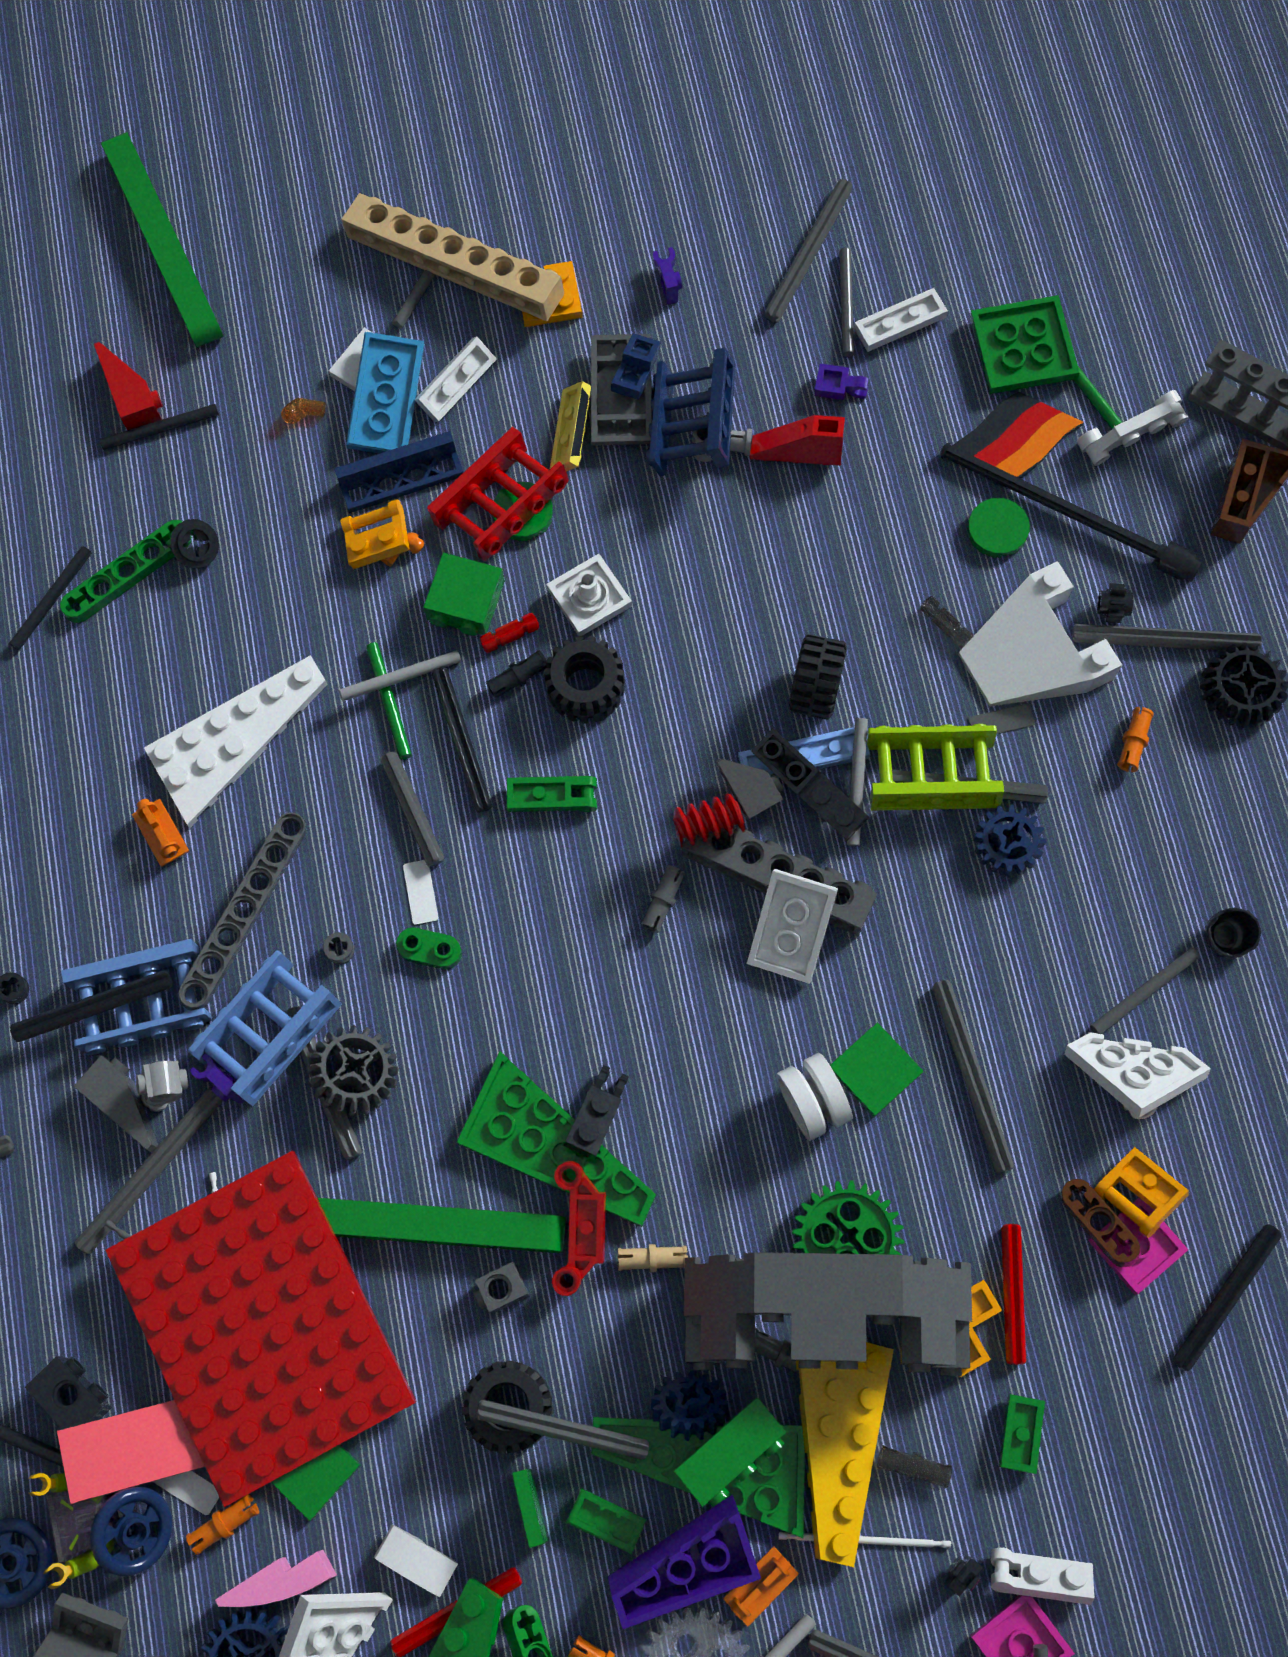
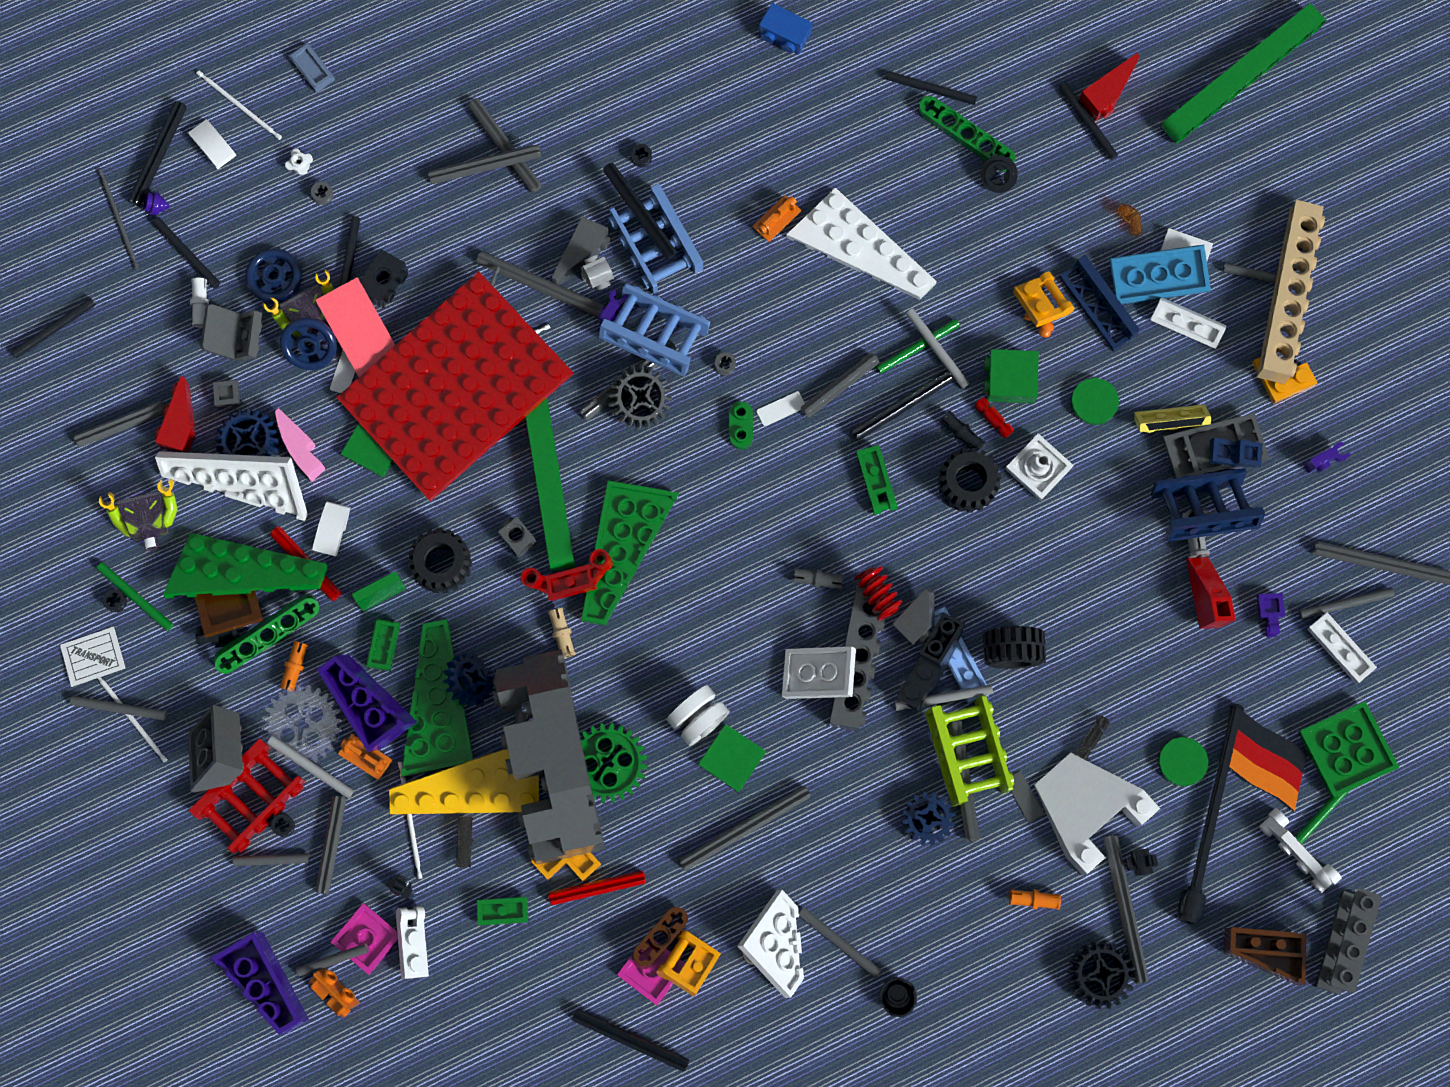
camera: 70 degrees right, 5 degrees up
dark grey beam [179,812,306,1011] -> none
orange pin [186,1494,259,1555] -> none
red fence [427,426,569,562] -> none
dark grey axle [476,1400,649,1460] -> none
black hinge [563,1065,629,1160] -> none
green brick [674,1397,786,1507] -> none

